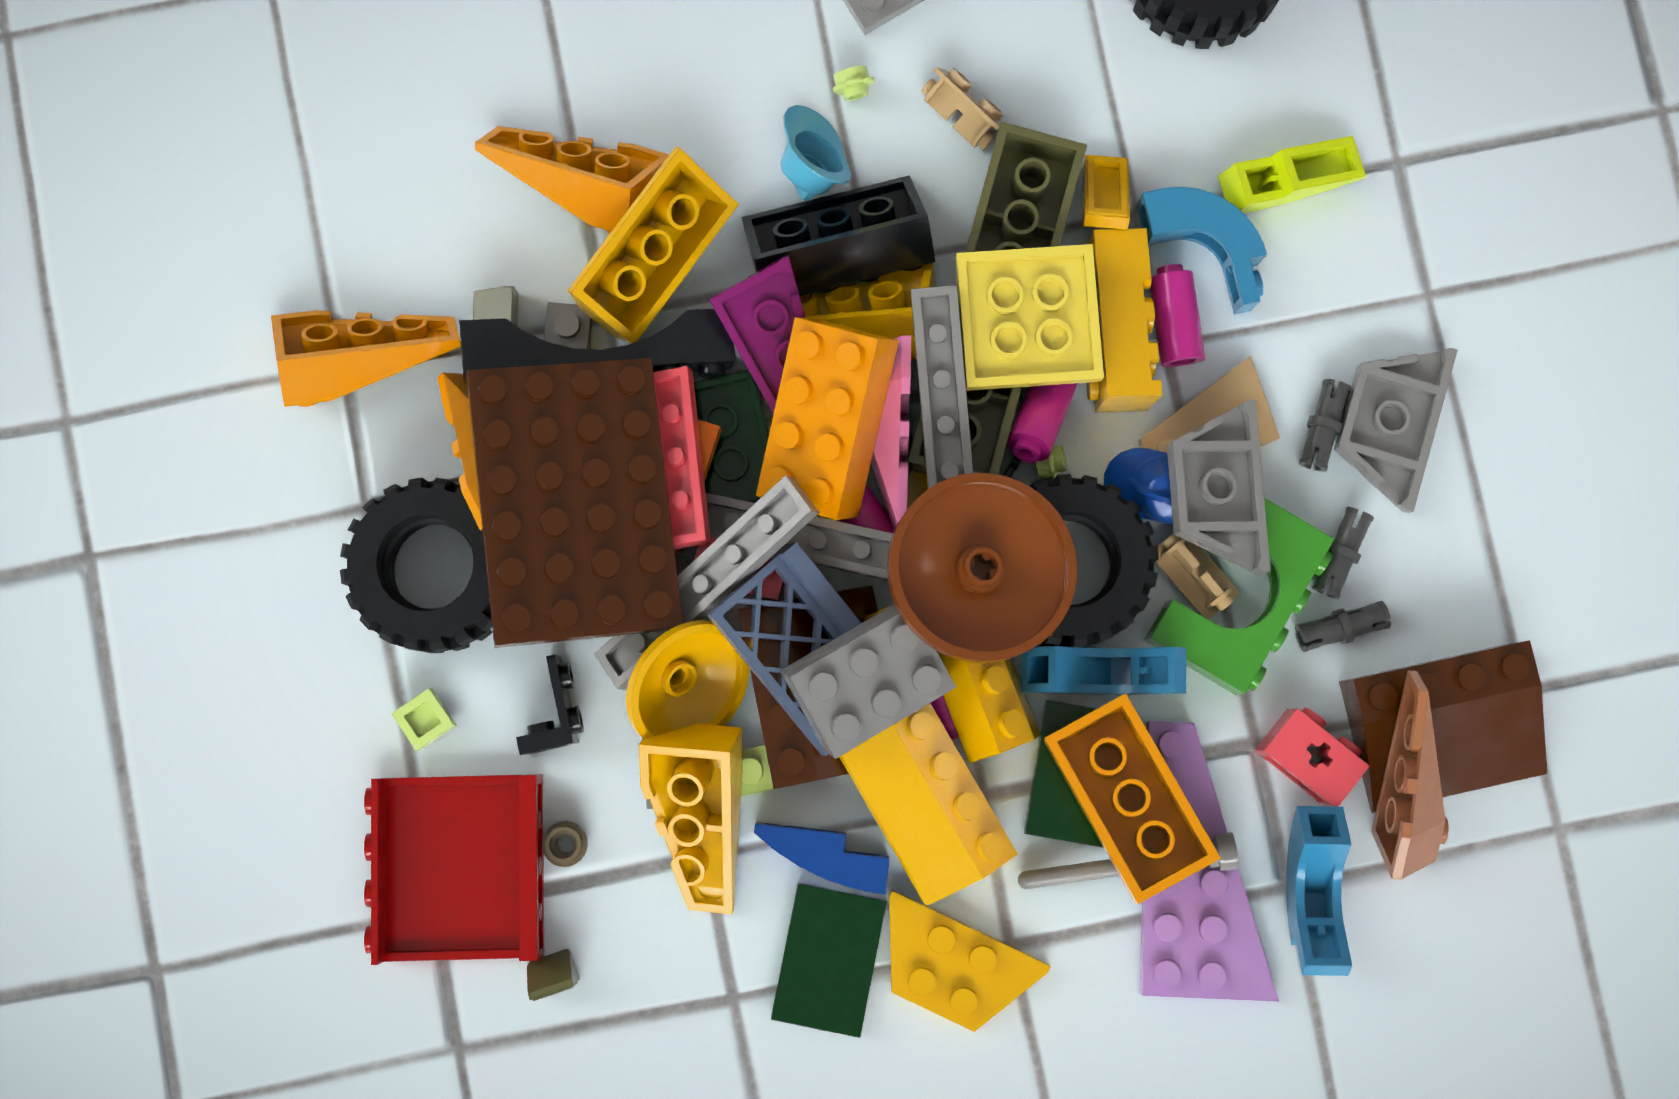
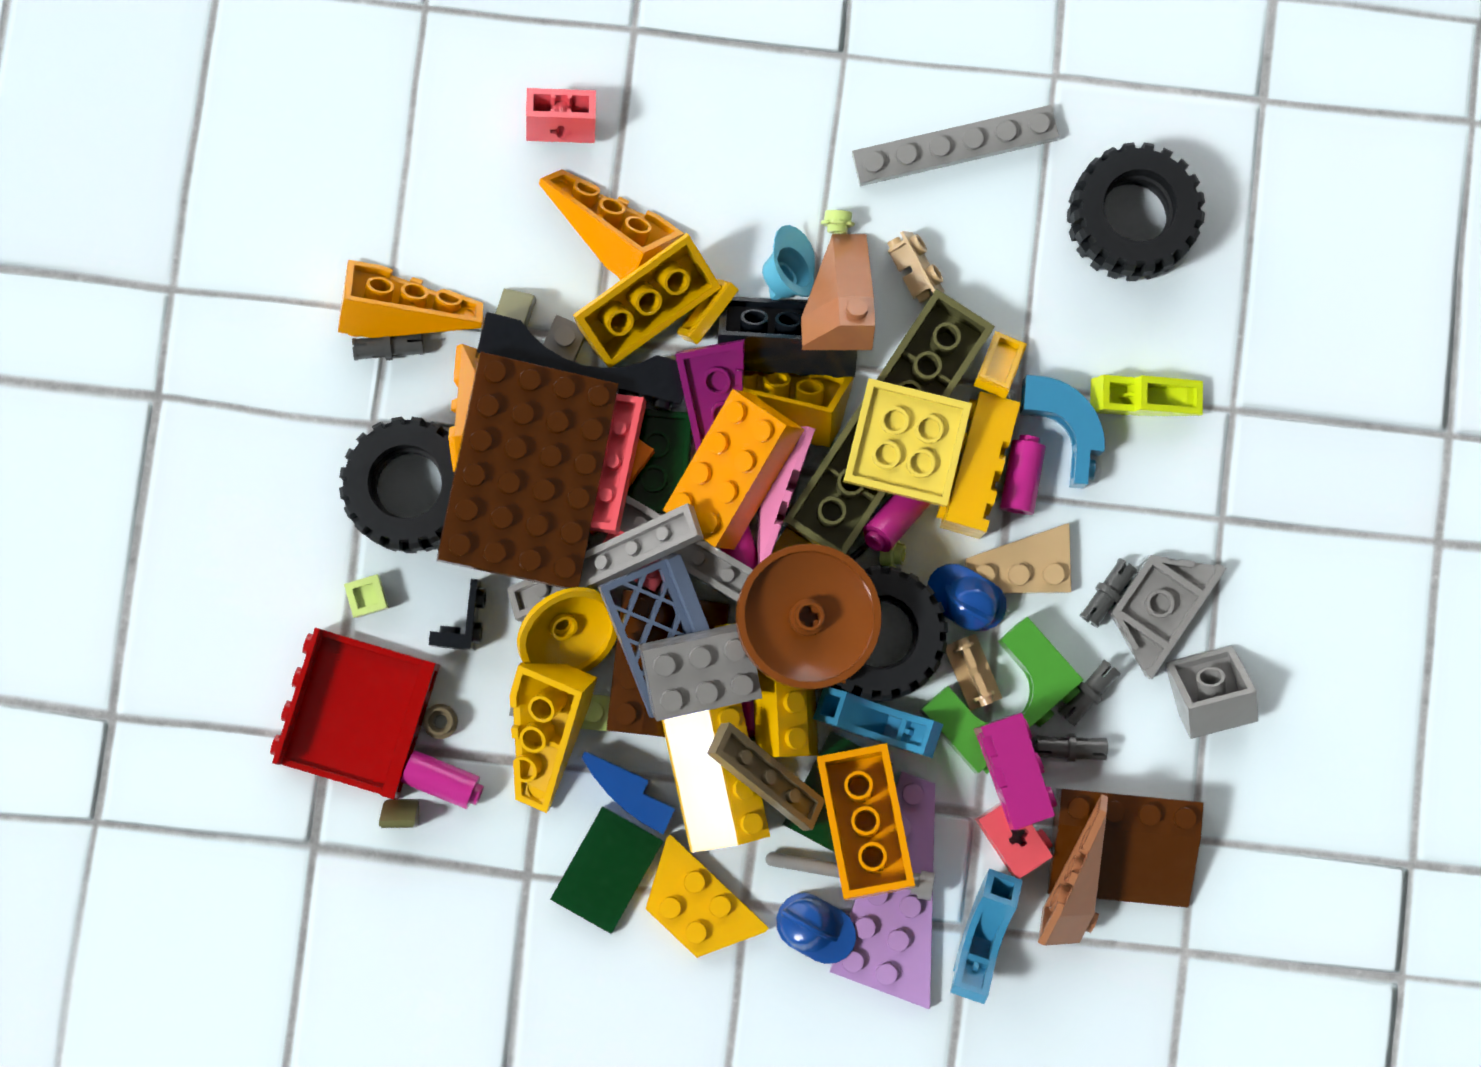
camera: 20 degrees right, 0 degrees up
light grey plate [911,285,973,489] -> none
light grey wing [1167,400,1271,575] -> none
none -> dark grey pin [352,334,424,361]
none -> dark pink brick [401,750,484,809]
none -> coral brick [526,88,596,143]
none -> yellow tile [677,279,739,344]
none -> dark tan plate [707,722,825,831]
none -> blue piece [776,893,856,964]
none -> nougat wedge [801,234,875,350]
none -> dark pink wedge [974,713,1057,830]
none -> light grey slope [1165,645,1258,739]

